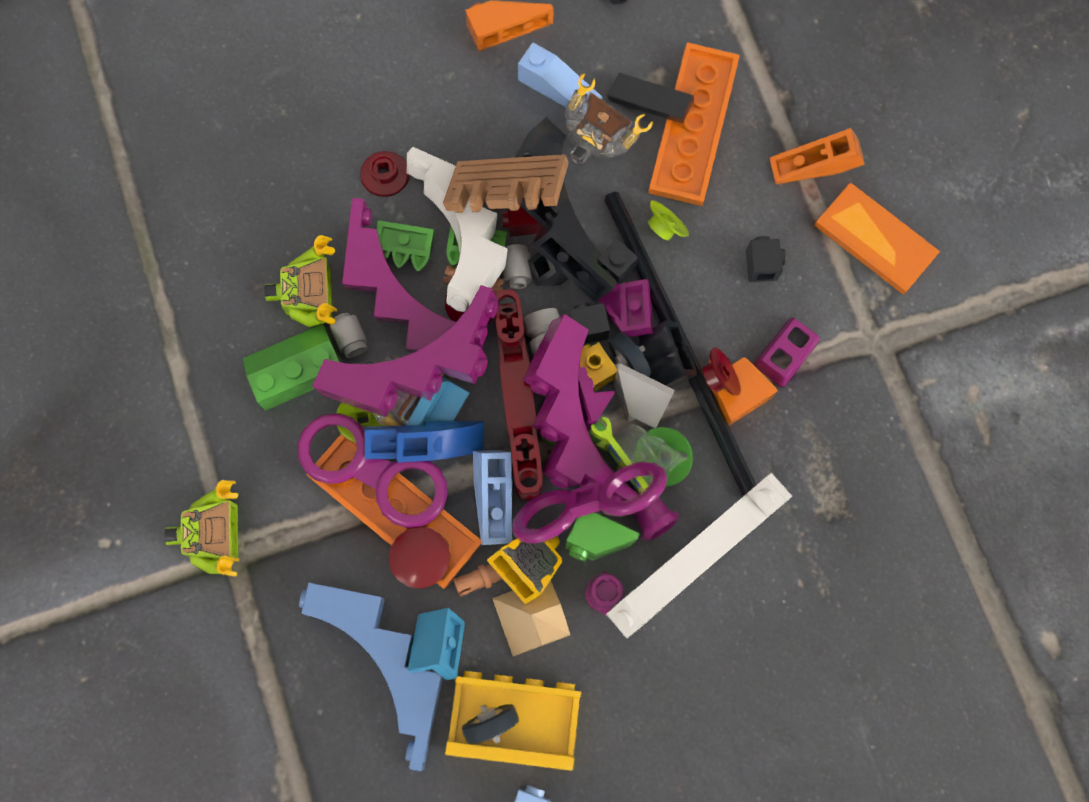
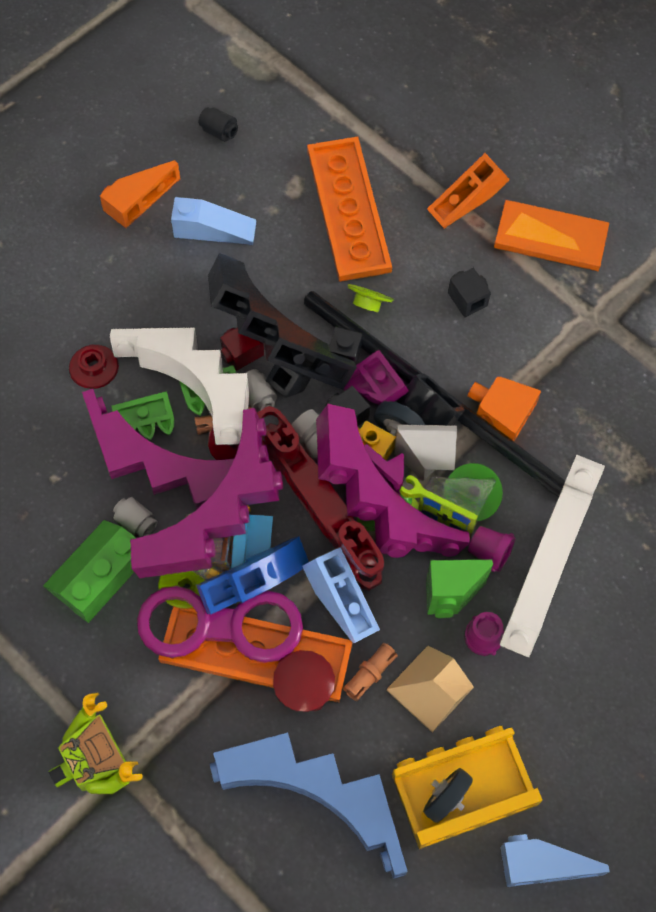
camera: 25 degrees left, 10 degrees down
torso [264,235,337,327] -> none
dark azure panel [408,608,465,680] -> none
medium nougat hinge [443,154,569,213] -> none
torso [487,536,562,605] -> none
magenta bar [513,462,667,544] -> none
torso [565,73,653,165] -> none
black tile [607,73,694,124] -> none
dark red piece [703,347,741,396] -> none
magenta piece [754,318,820,387] -> none

